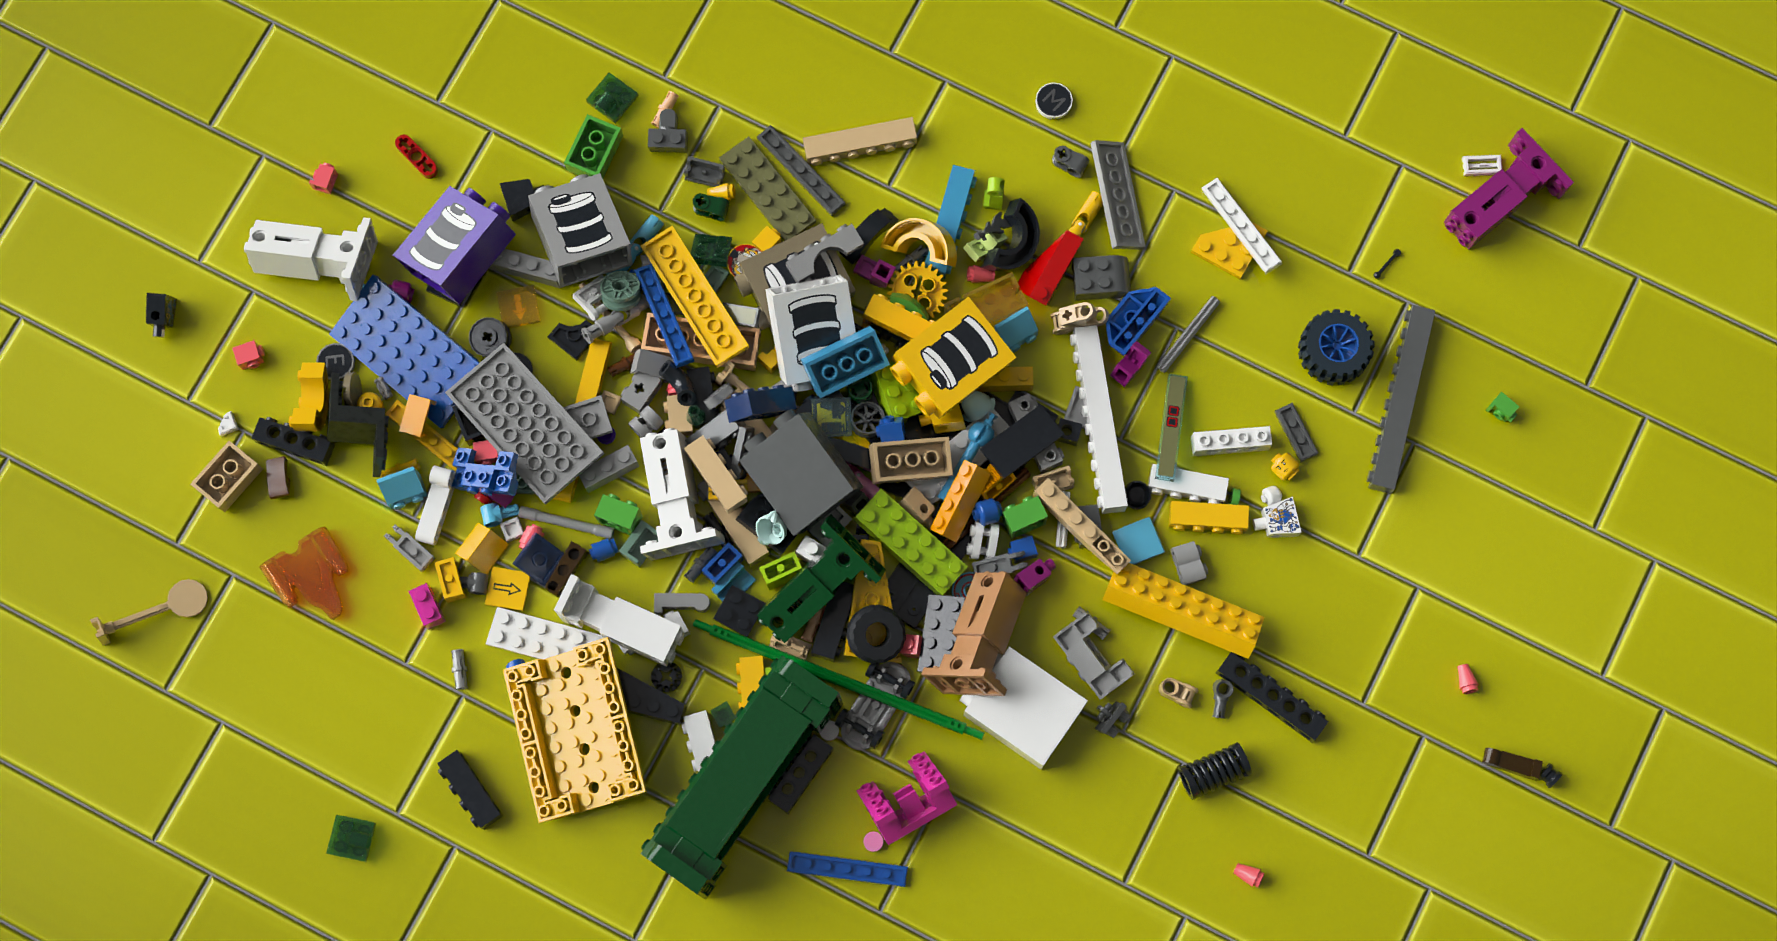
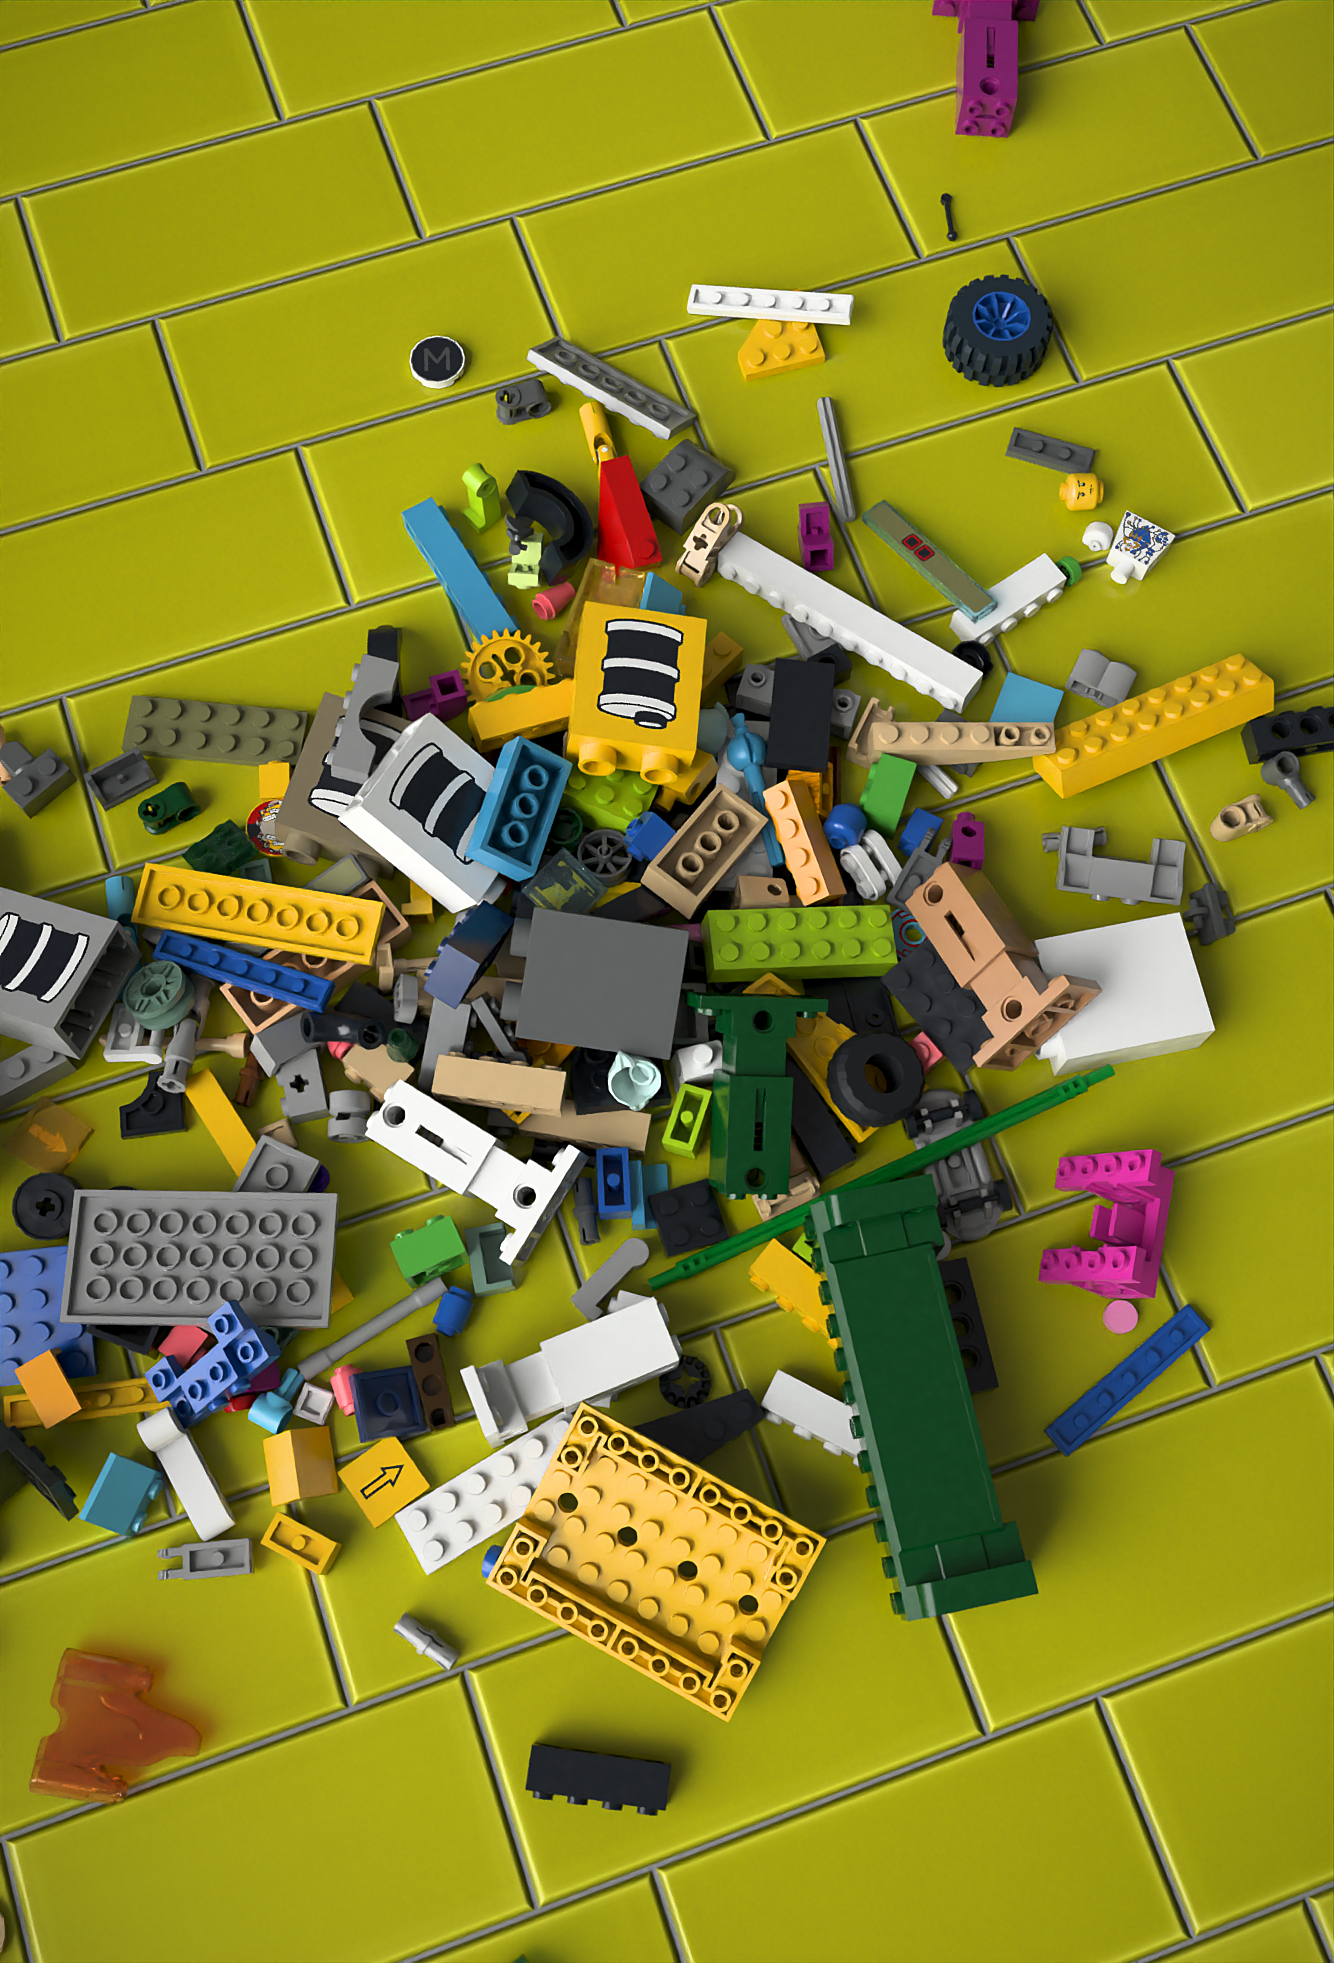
camera: 50 degrees left, 5 degrees down
yellow pin [380,458,420,478] -> none
dark pink brick [409,583,446,630] -> none
dark grey axle [460,573,489,595] -> none
light grey brick [579,445,639,493] -> none
yellow cone [707,182,736,201] -> none
clear green plate [710,701,737,728] -> none
dark grey tile [757,125,846,216] -> none
tan brick [803,117,917,166] -> none
yellow brick [880,218,957,267] -> none
dark grey axle [894,245,928,273] -> none
blue wedge [1105,287,1171,356] -> none
yellow brick [1169,501,1249,535] -> none
white brick [1191,426,1272,456] -> none
dark grey brick [1367,305,1435,494] -> none
white tile [1462,155,1502,176] -> none
bright green brick [1486,392,1520,423] -> none

